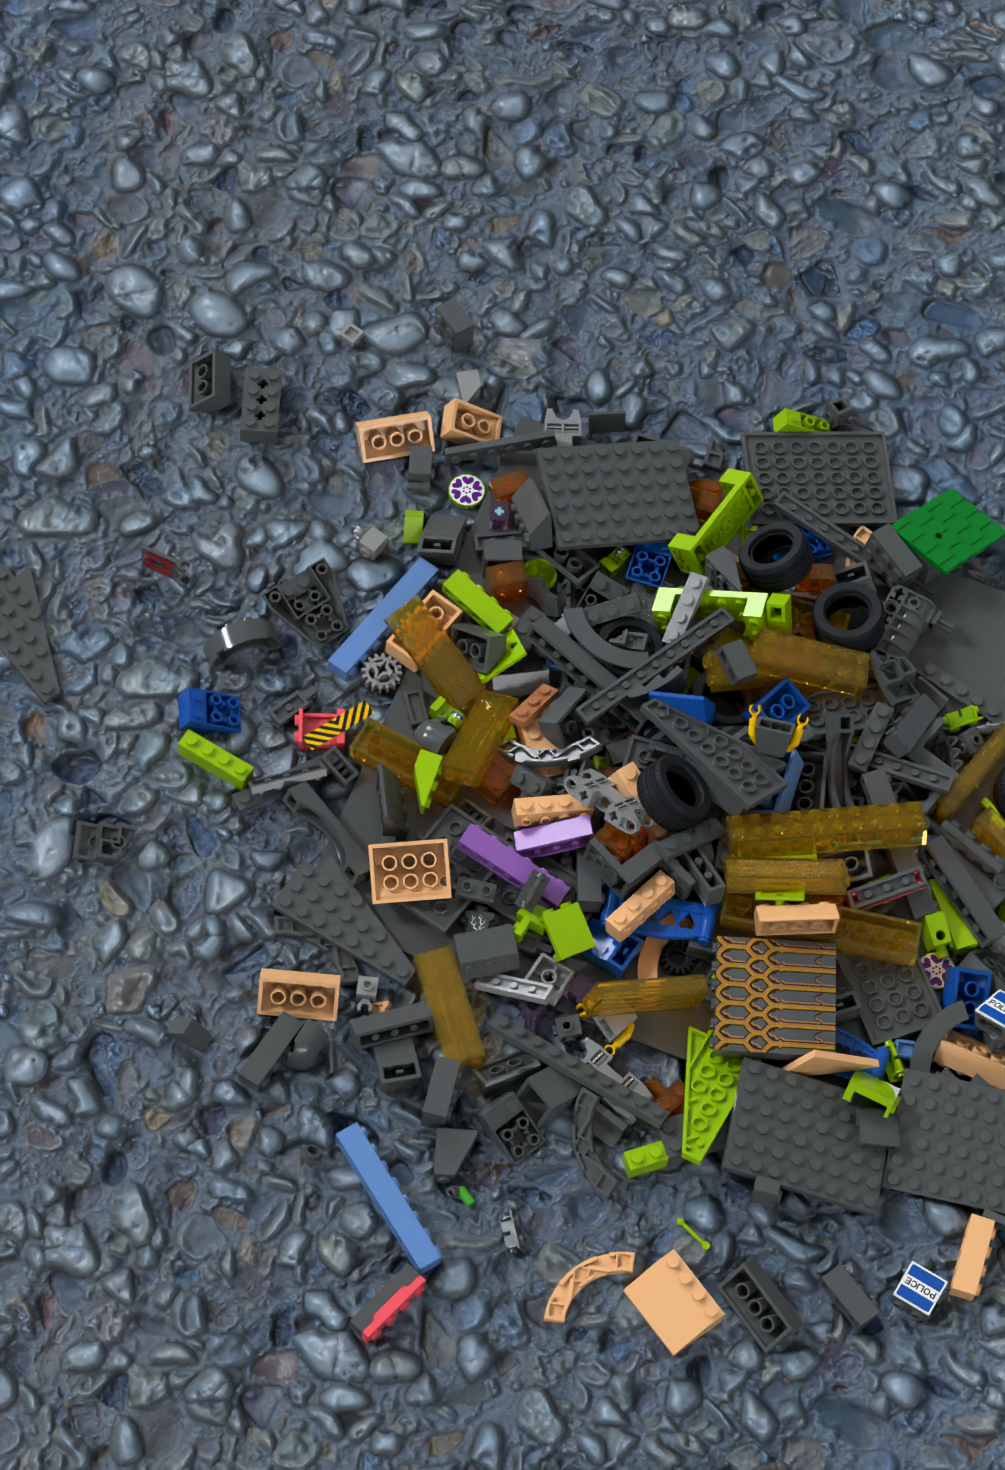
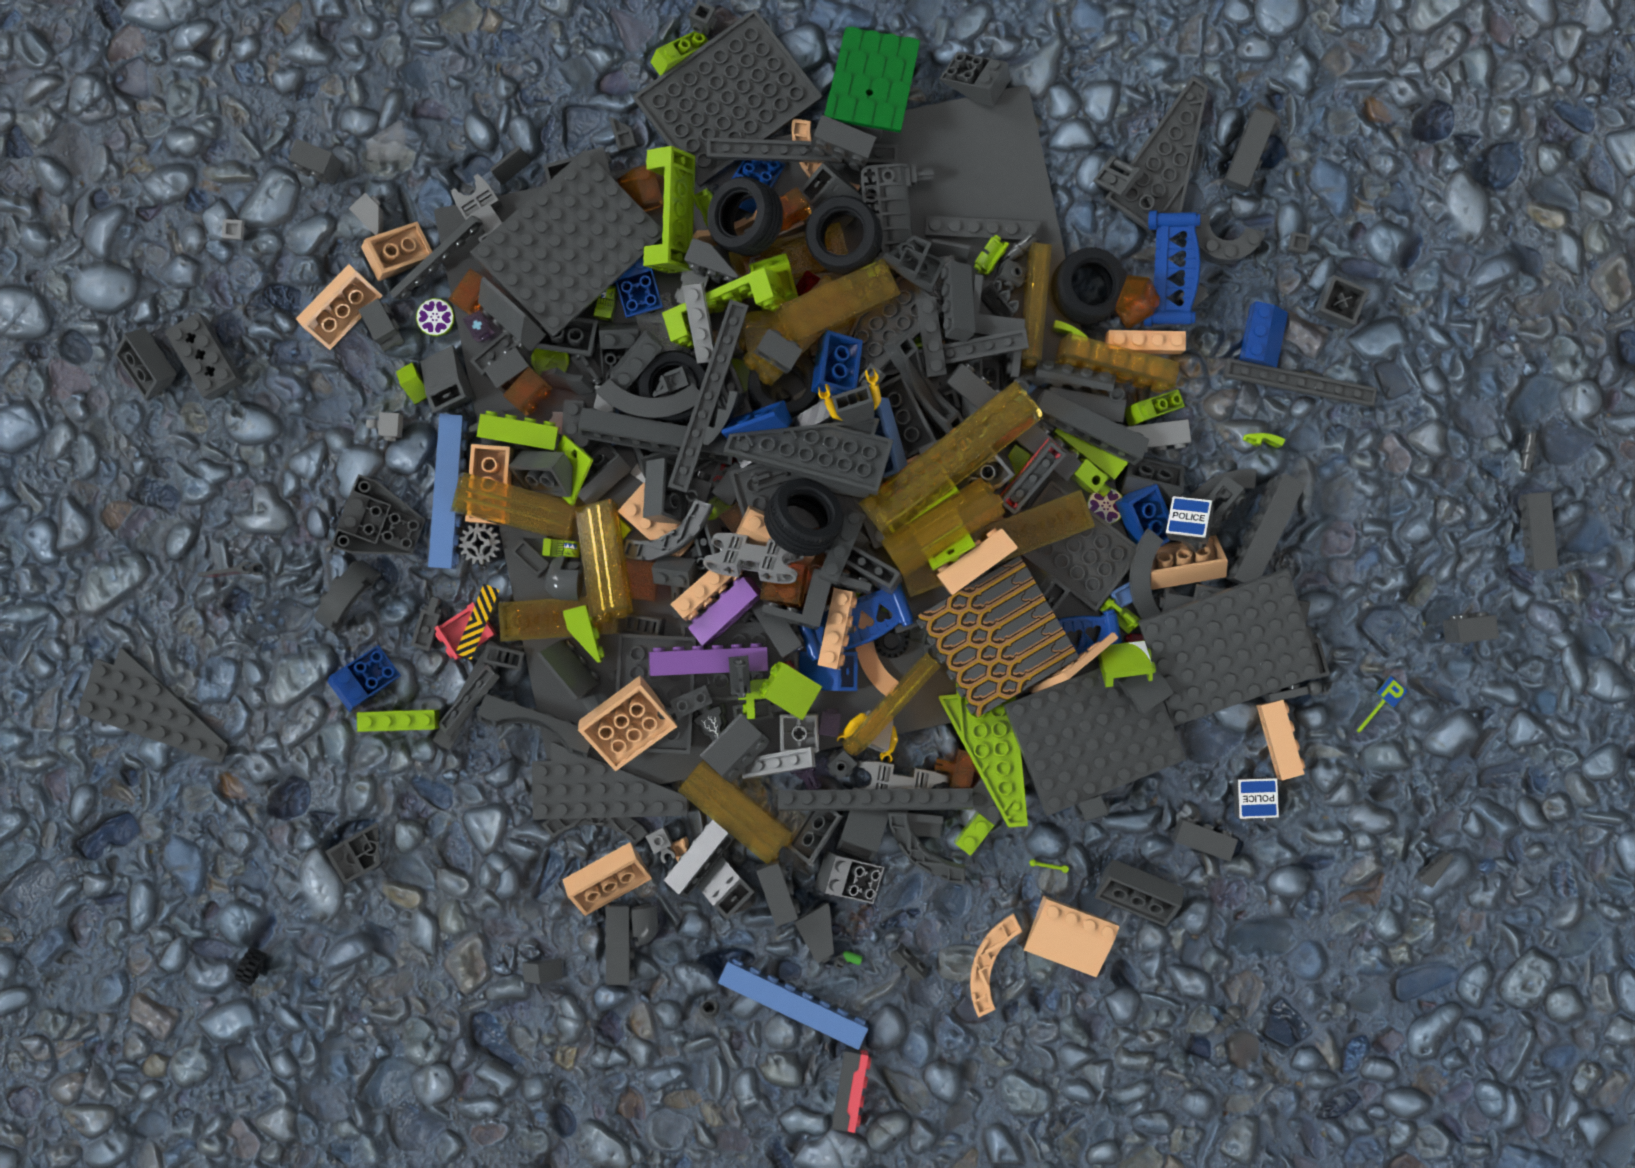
camera: 25 degrees left, 25 degrees up
nougat plate [509,683,559,728] -> none
lime slope [766,593,793,647] -> none

